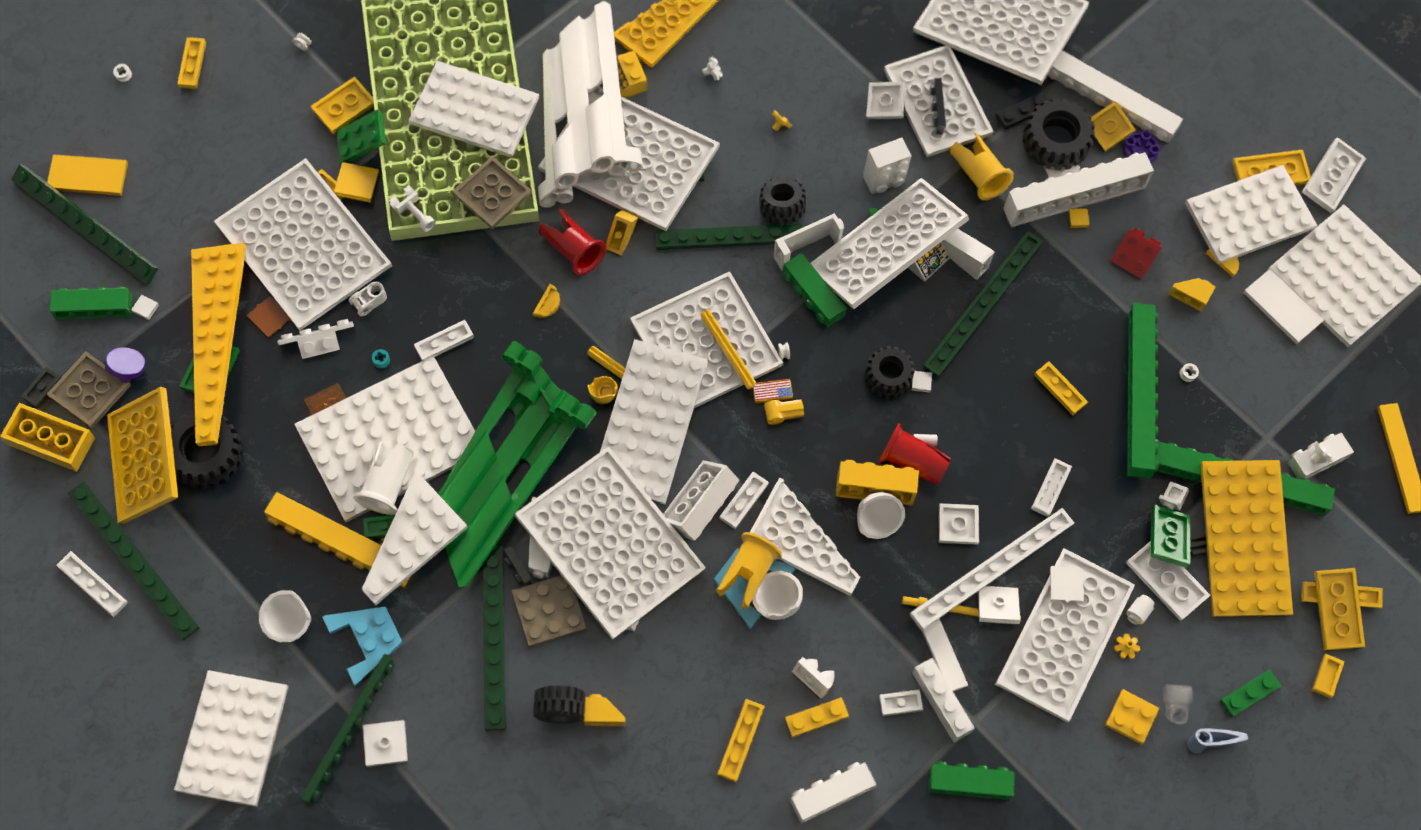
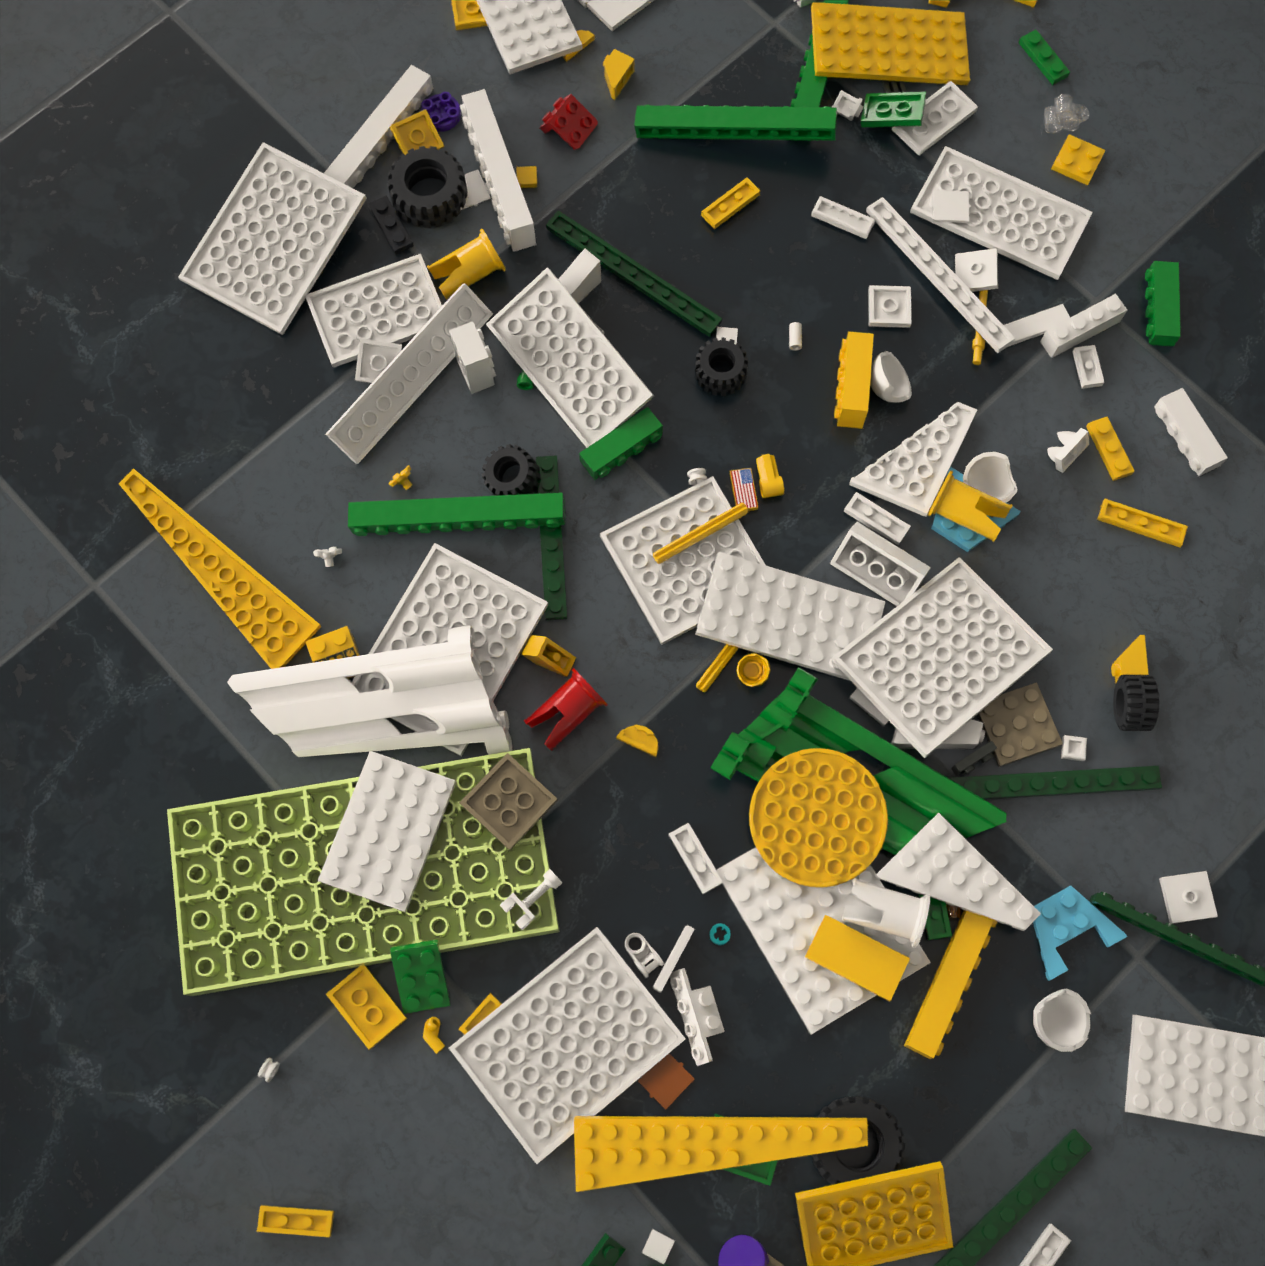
camera: 85 degrees left, 5 degrees up
clear orange plate [304,383,346,415] -> none
yellow tile [334,162,379,202] -> none
white panel [773,213,844,271] -> none
red piece [878,423,951,484] -> none
black plate [930,78,946,134] -> none
yellow plant [1114,634,1140,659] -> none
white brick [1126,595,1155,625] -> none
white bush [1179,363,1199,382] -> none
sand blue piece [1187,729,1248,754] -> none
none -> white plate [325,284,493,464]
none -> green brick [348,493,565,536]
none -> yellow arm [423,1017,445,1054]
none -> white tile [653,925,694,993]
none -> yellow tile [749,748,888,887]
none -> yellow tile [805,915,910,1001]
none -> white tile [1061,735,1087,761]

